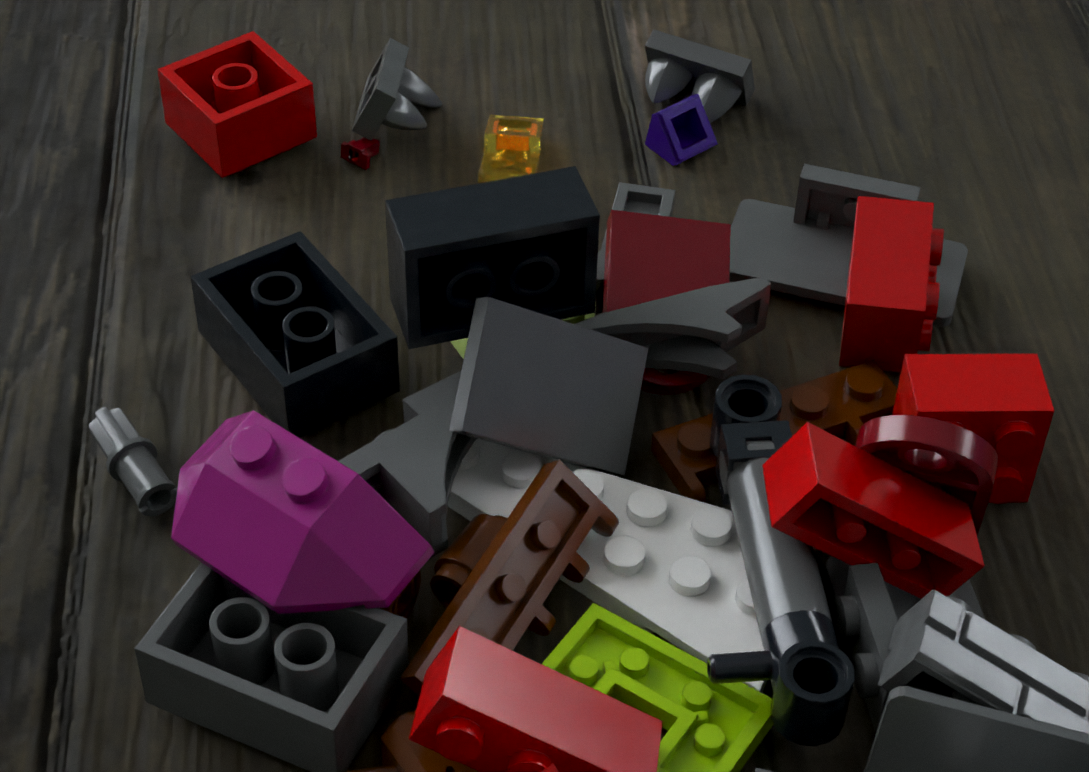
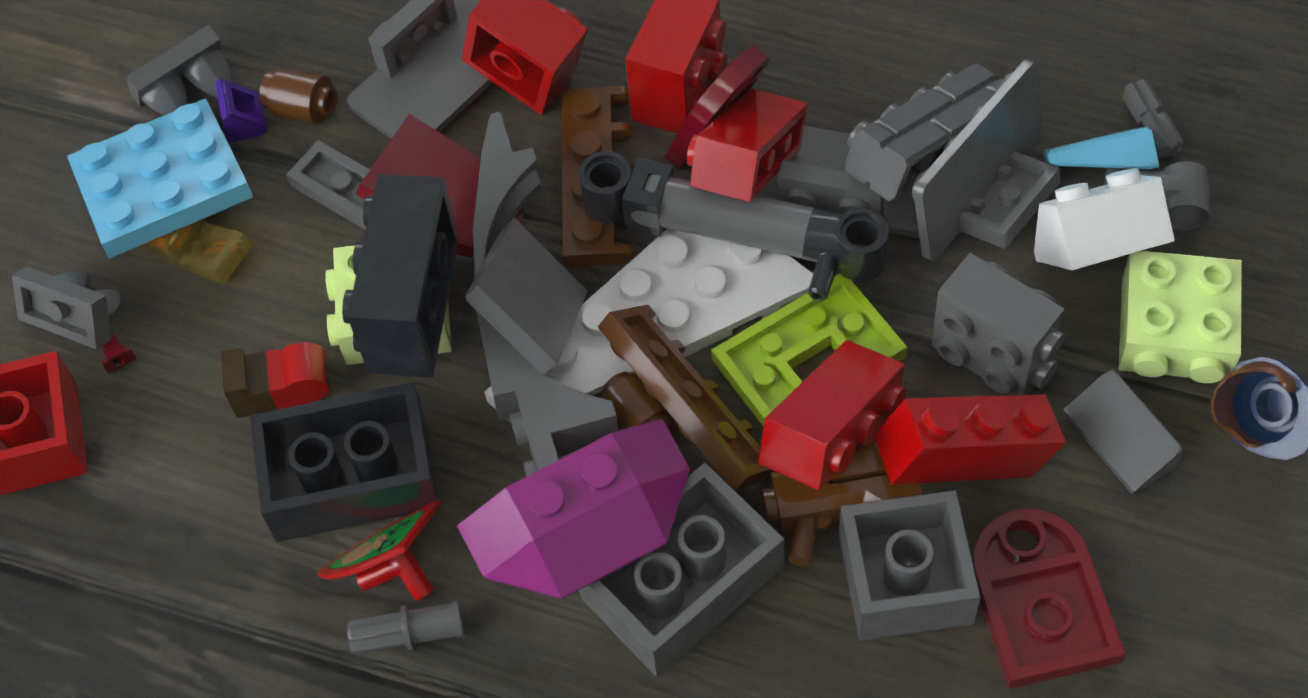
camera: 60 degrees left, 15 degrees up
none -> medium azure plate [67,98,253,259]
none -> leg [221,342,329,418]
none -> reddish brown brick [259,67,337,124]
none -> red shield [316,500,441,601]

